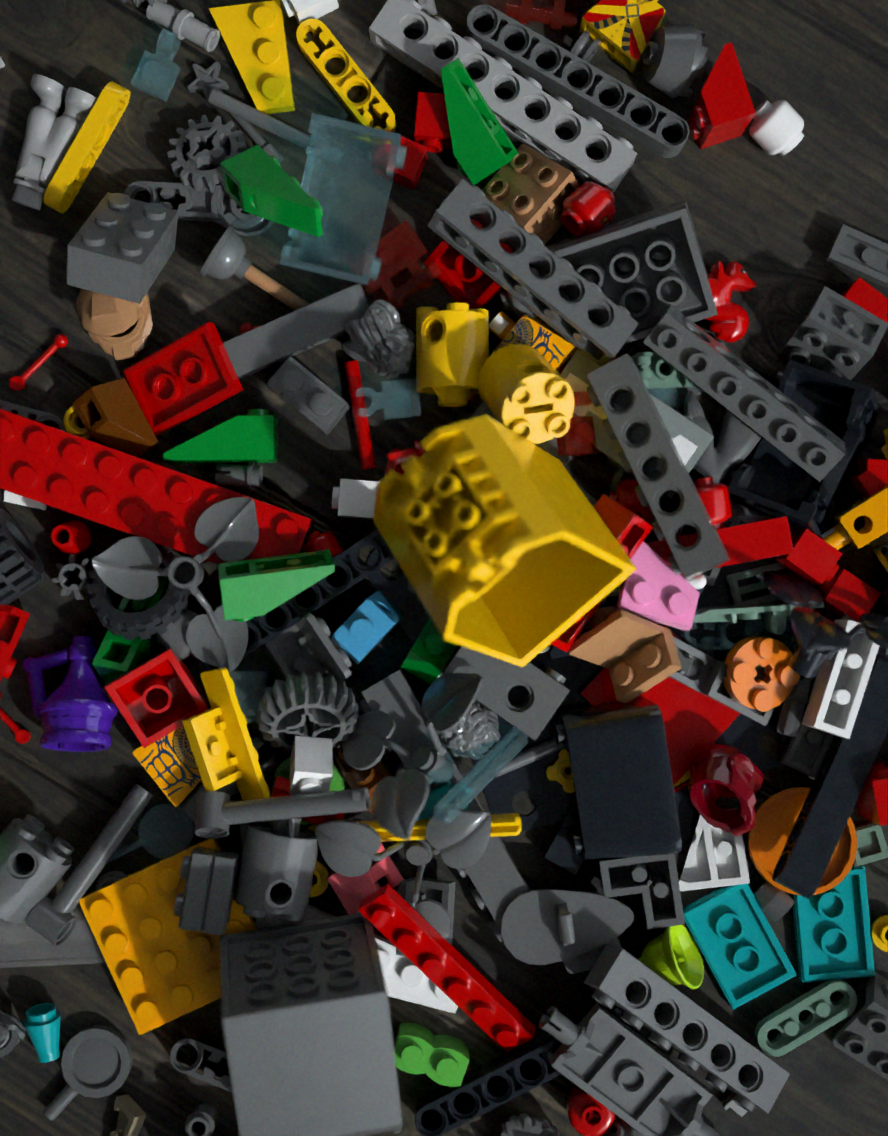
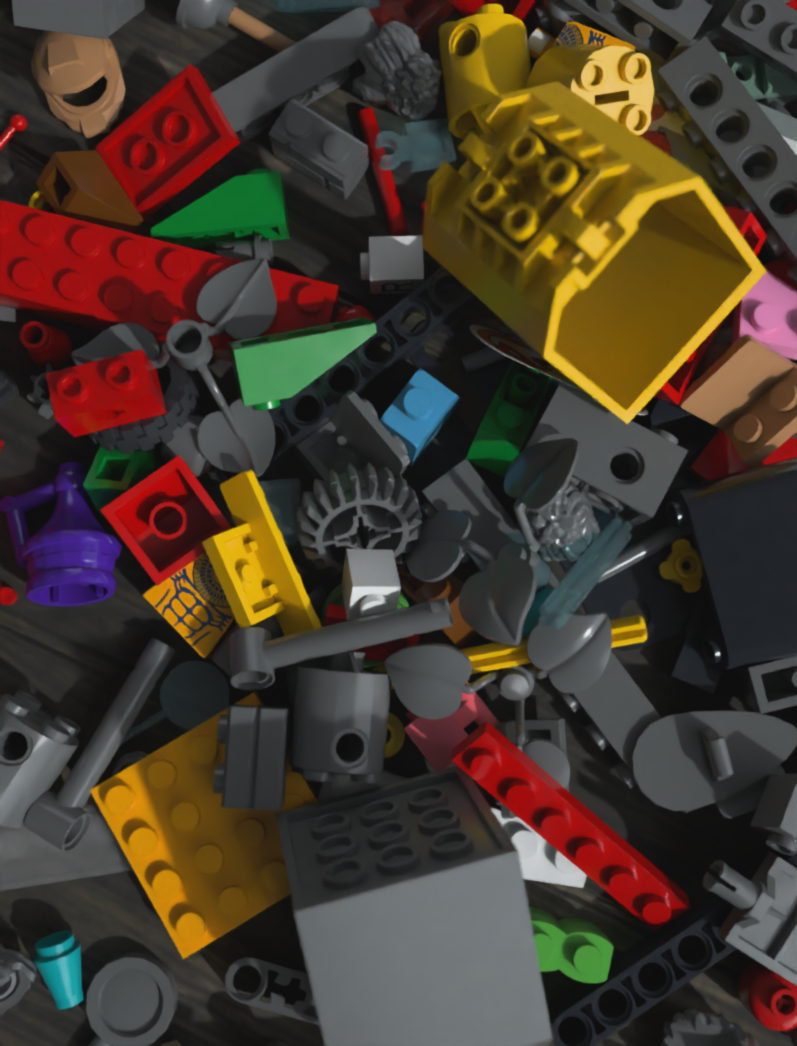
camera: 10 degrees left, 5 degrees down
none -> red brick [46,349,167,437]

